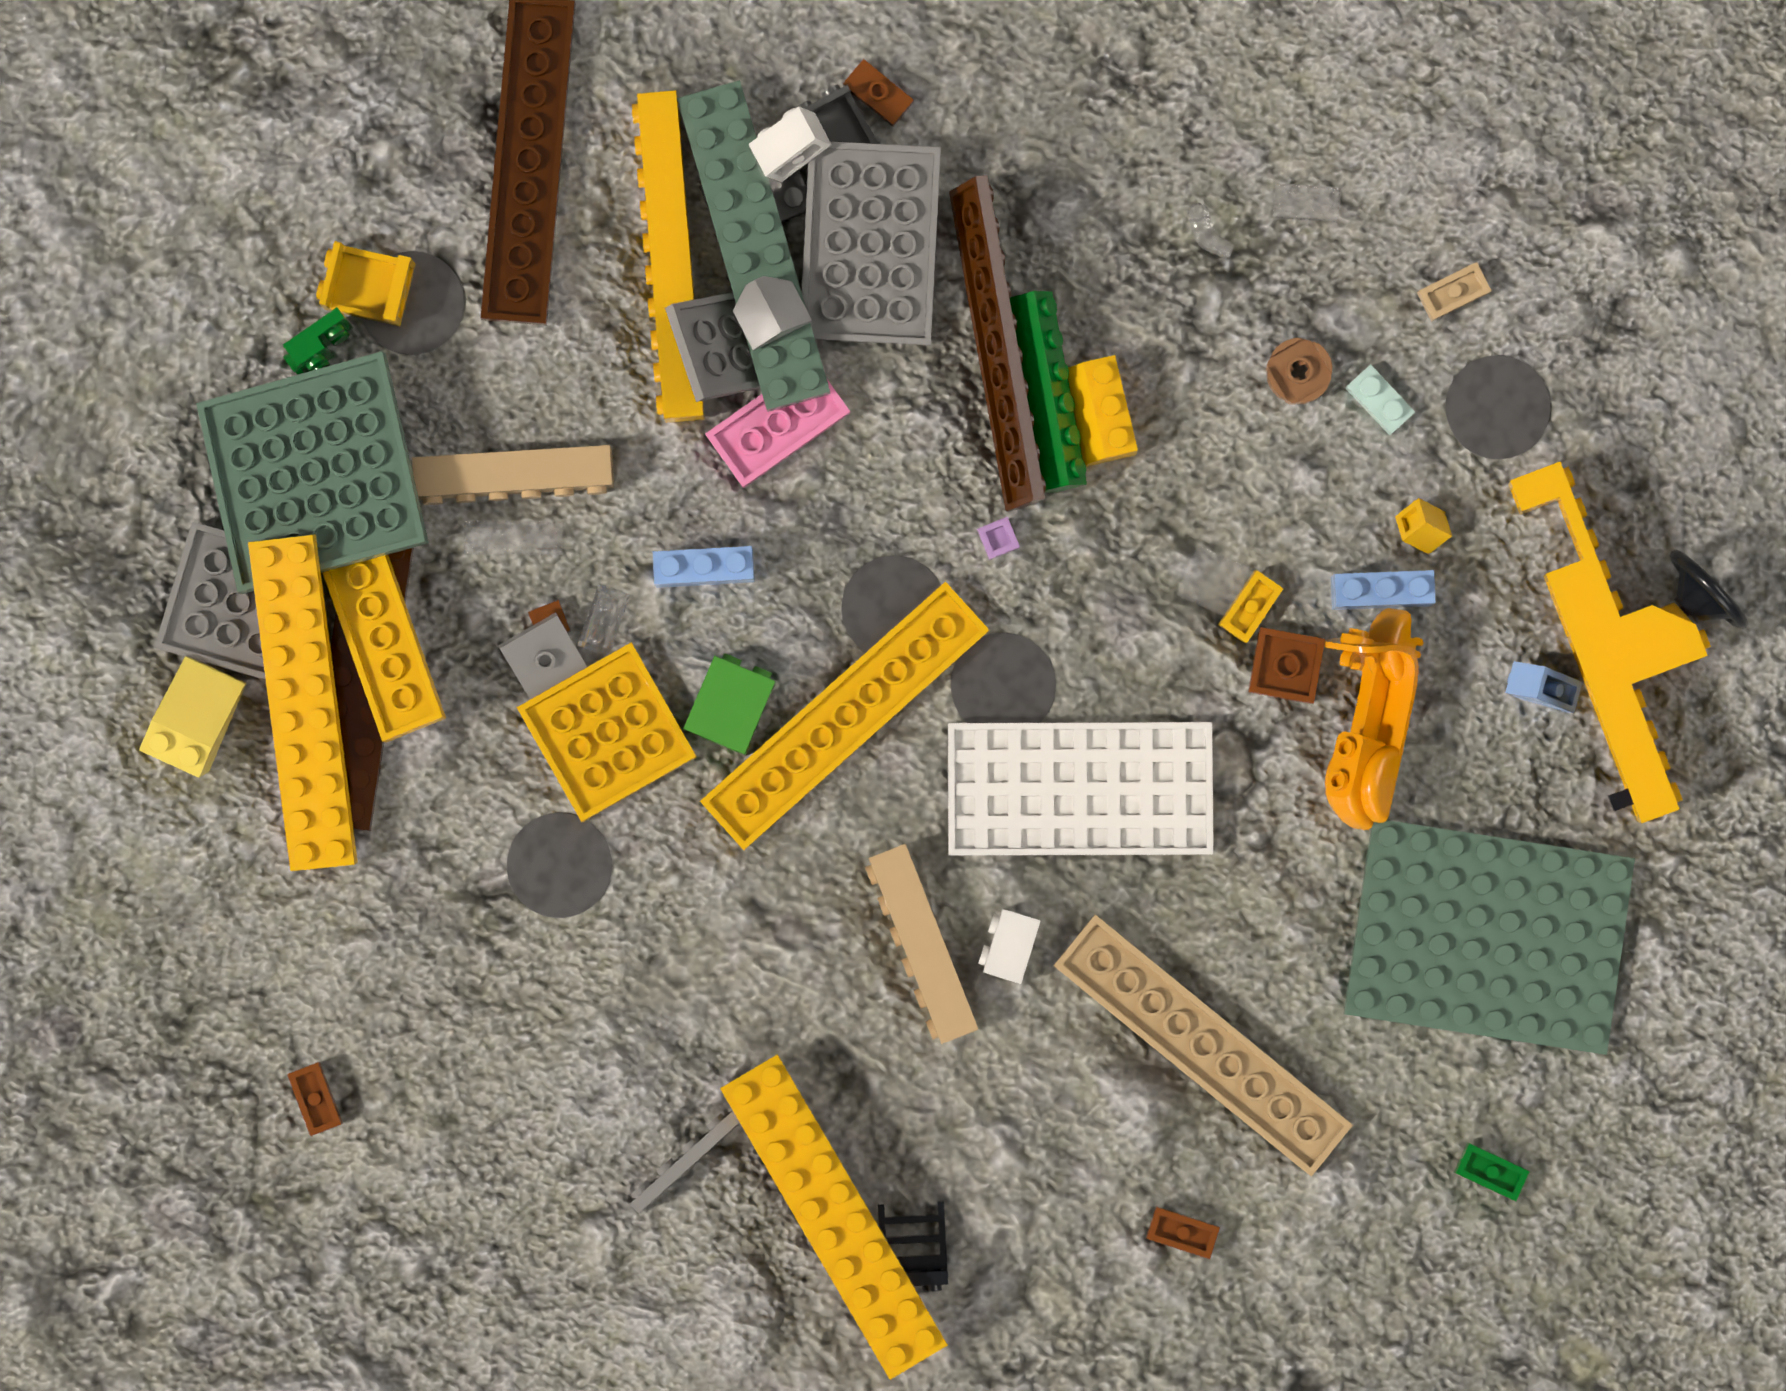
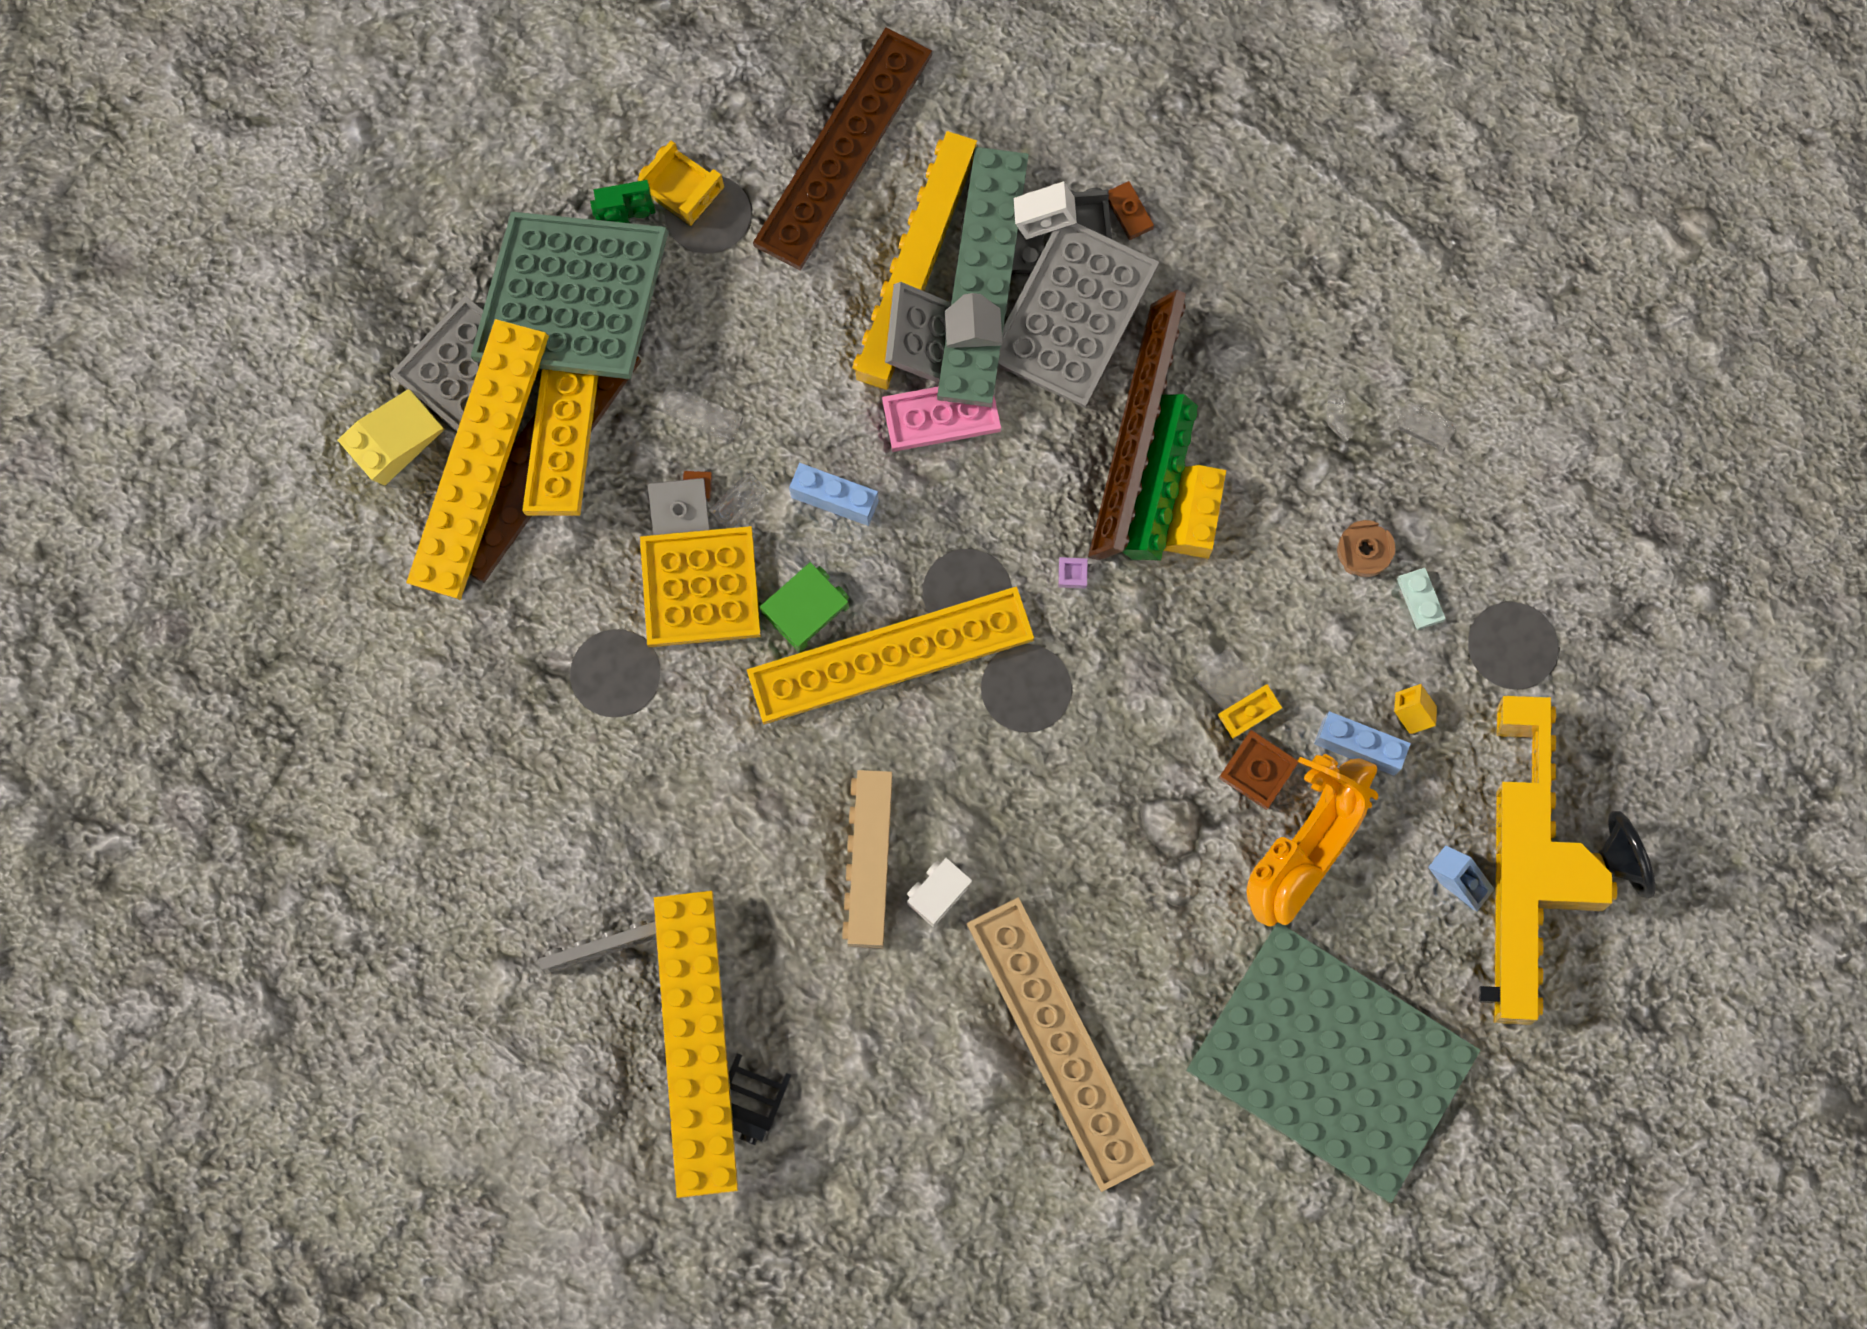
camera: 25 degrees right, 10 degrees down
dark orange plate [287,1062,343,1136] -> none
tan brick [412,445,614,505] -> none
white plate [948,722,1213,856] -> none
dark orange plate [1146,1206,1220,1259] -> none
tan plate [1417,262,1492,322] -> none
green plate [1454,1142,1530,1201] -> none

